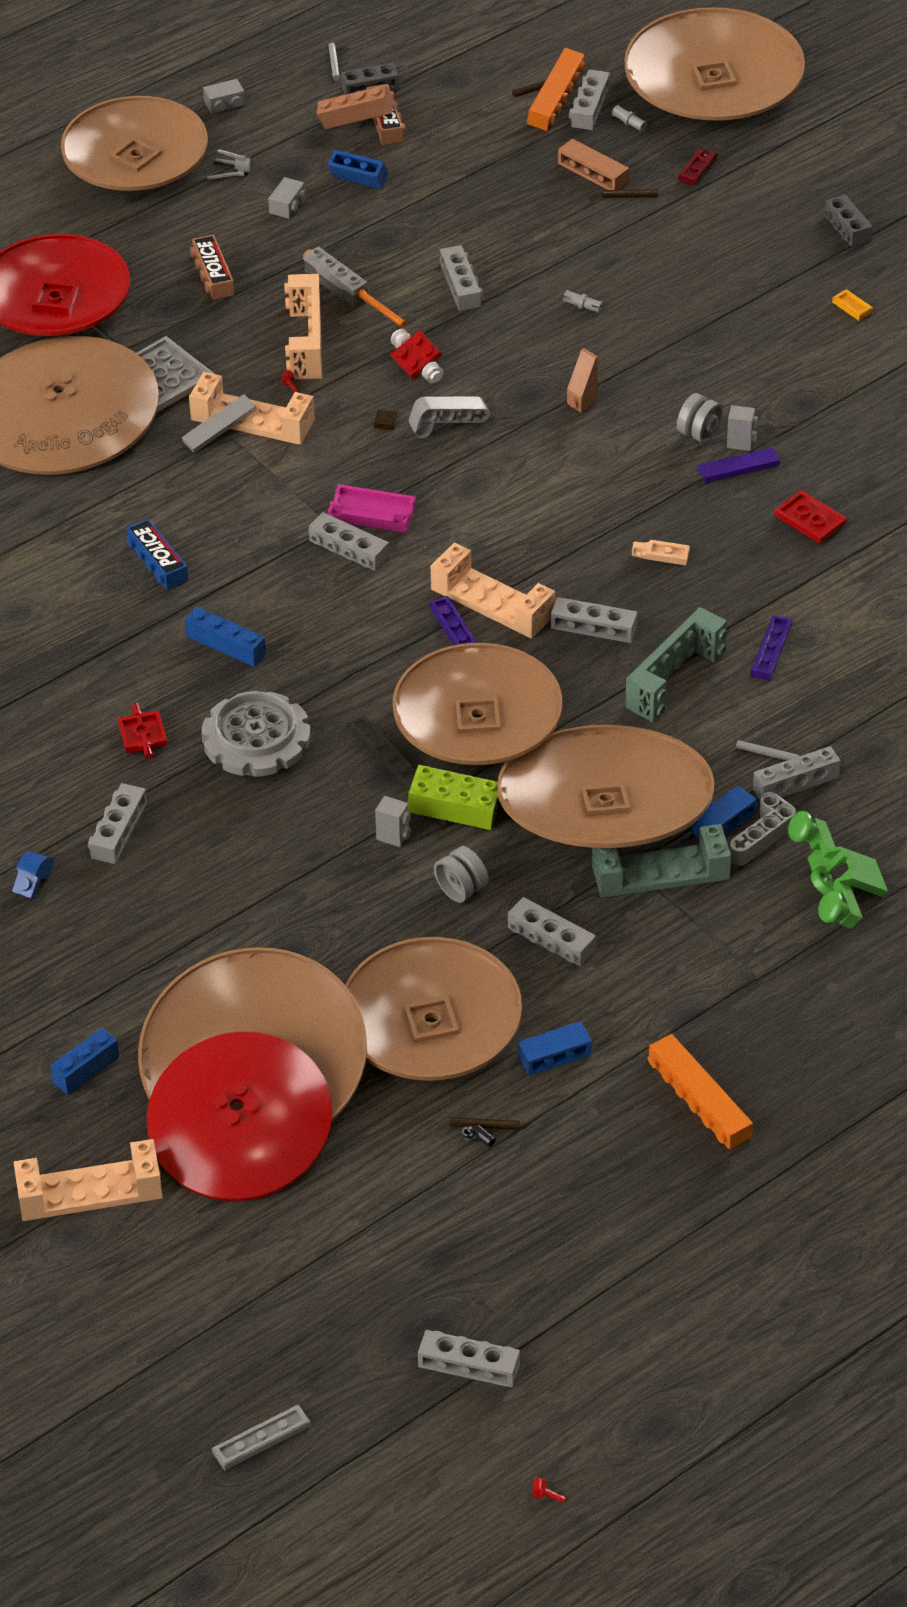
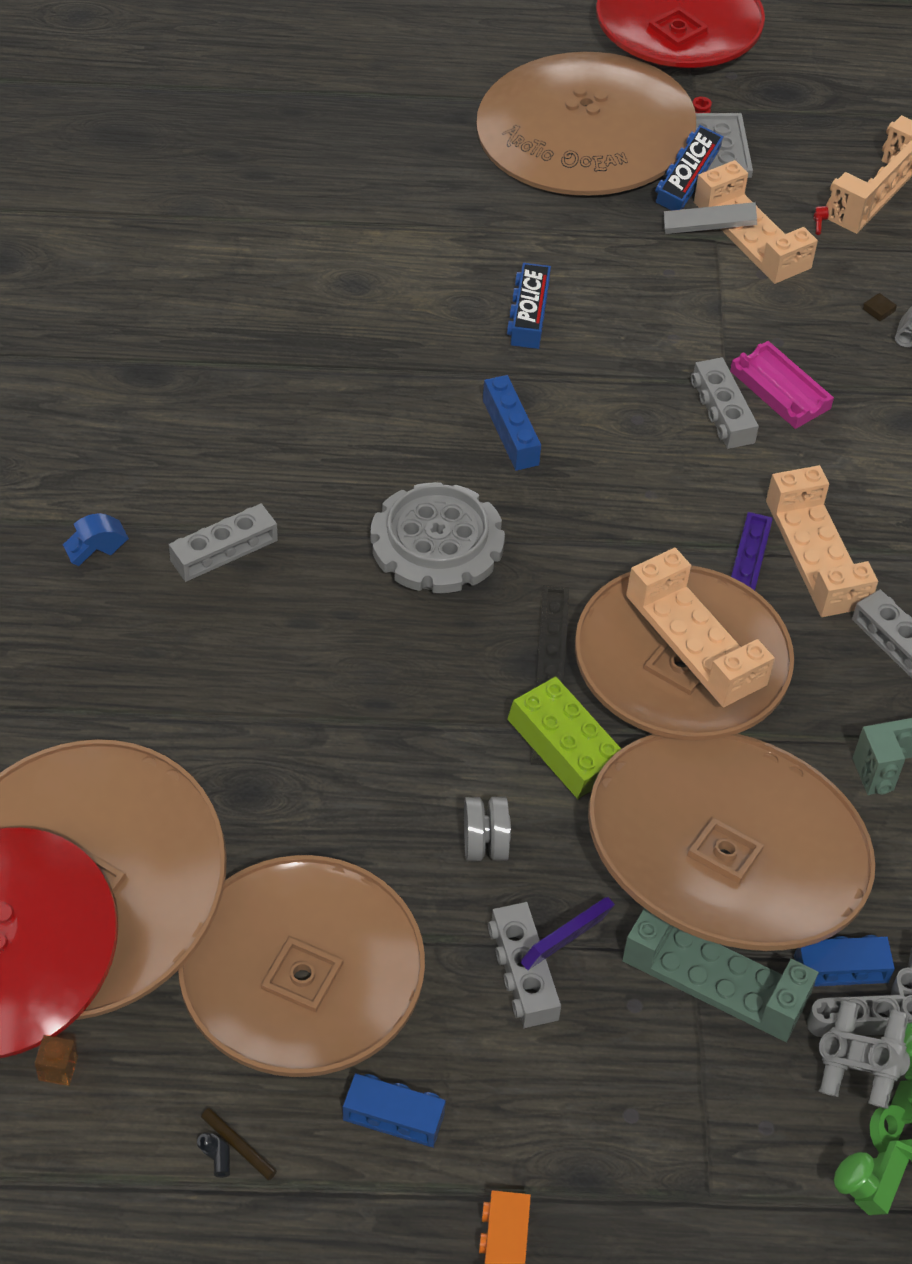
camera: 35 degrees right, 5 degrees up
red plate [117,703,168,760] -> none
brick [190,235,234,300] -> none
light grey brick [375,796,411,847] -> none
none -> clear orange brick [34,1035,78,1086]
none -> dark purple tile [521,897,615,970]
none -> light nougat plate [626,548,775,708]
none -> brick [655,125,724,210]
none -> red bush [692,97,712,113]
none -> light grey piece [819,1001,910,1109]

